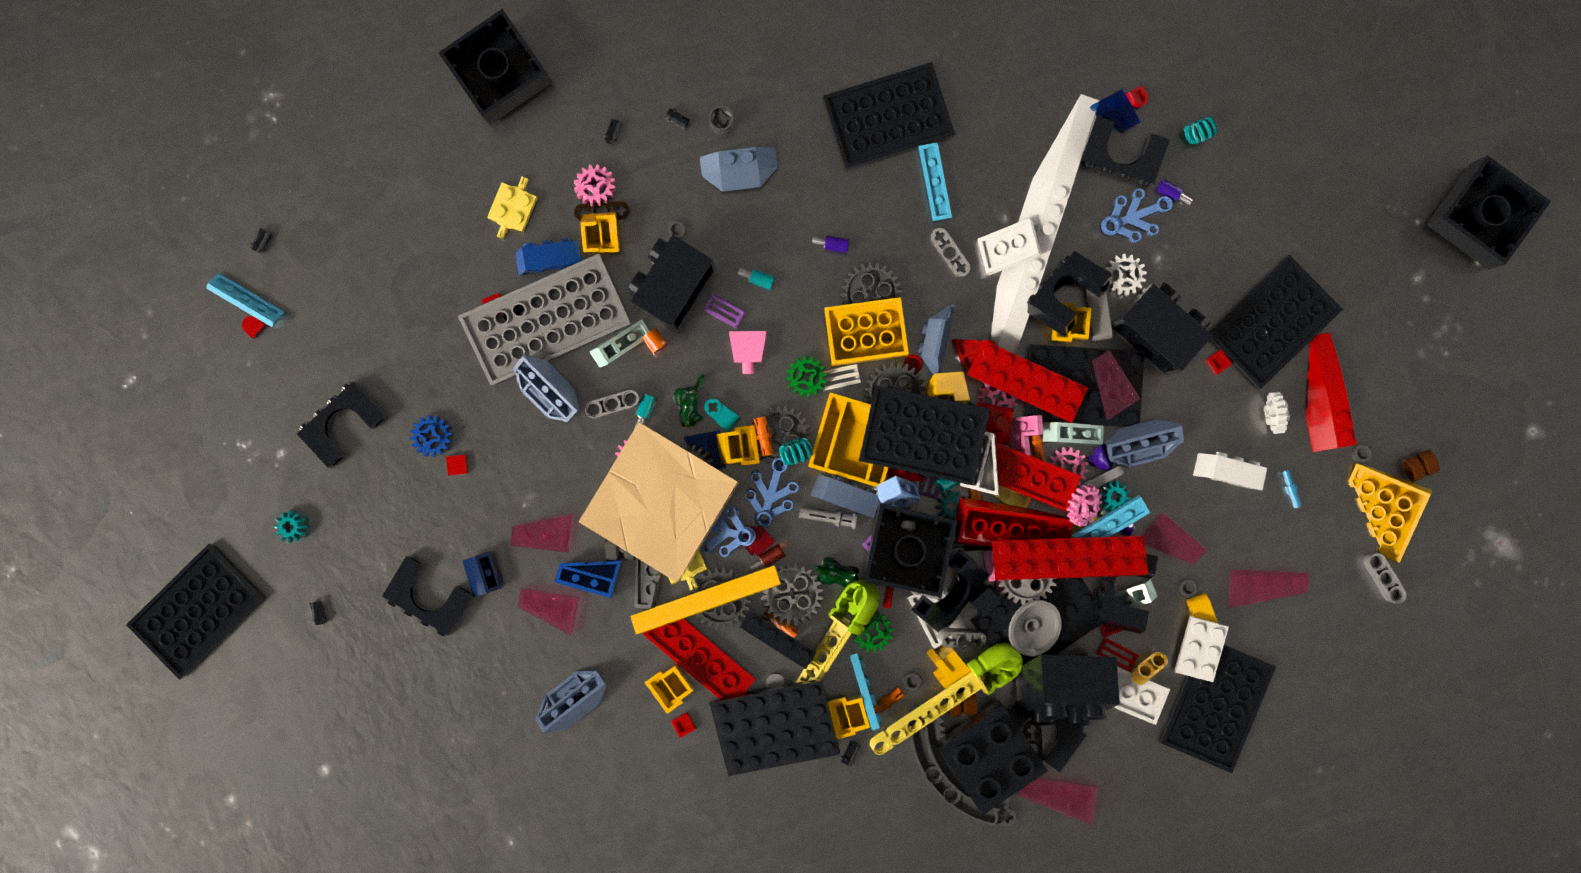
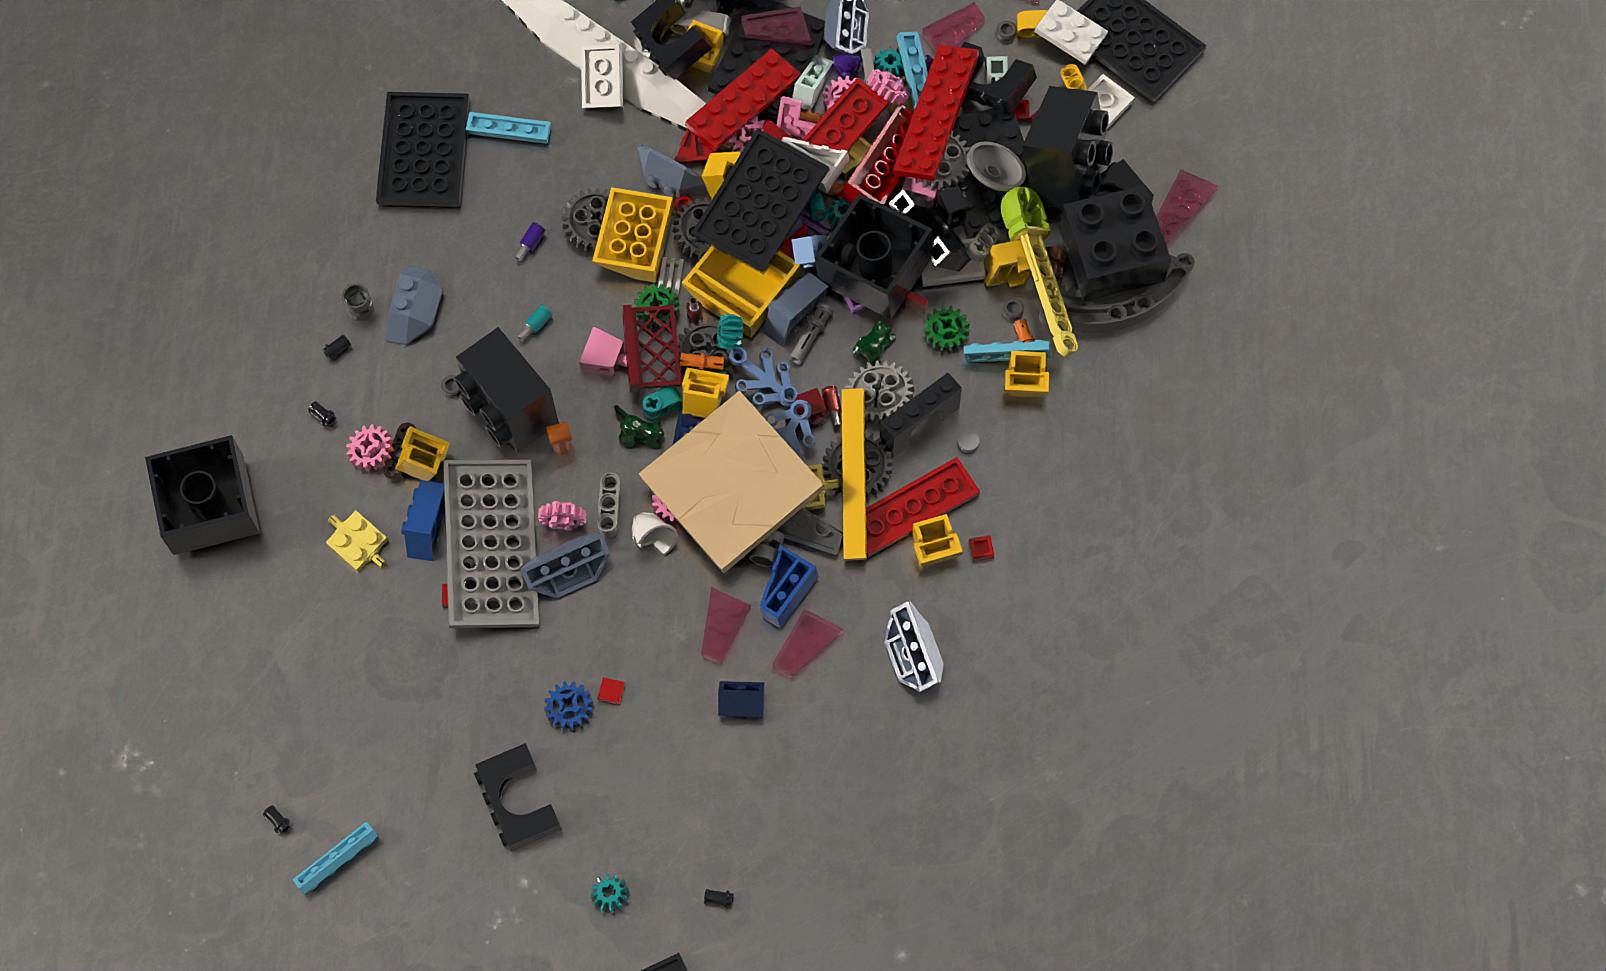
camera: 70 degrees left, 20 degrees down
red tile [242,316,266,339] -> none
black arch [382,556,474,637] -> none
light aqua slope [589,319,650,368] -> none
teal piece [634,393,657,429] -> none
medium lavender tile [703,293,746,329] -> none
black plate [709,679,840,776] -> none
piece [795,580,880,684] -> none
black pin [841,740,861,767] -> none
light grey beam [931,228,970,277] -> none
none -> bright pink gear [538,501,586,531]
none -> dark red fence [622,305,682,393]
none -> white helmet [632,512,678,555]
none -> clear red piece [686,297,703,325]

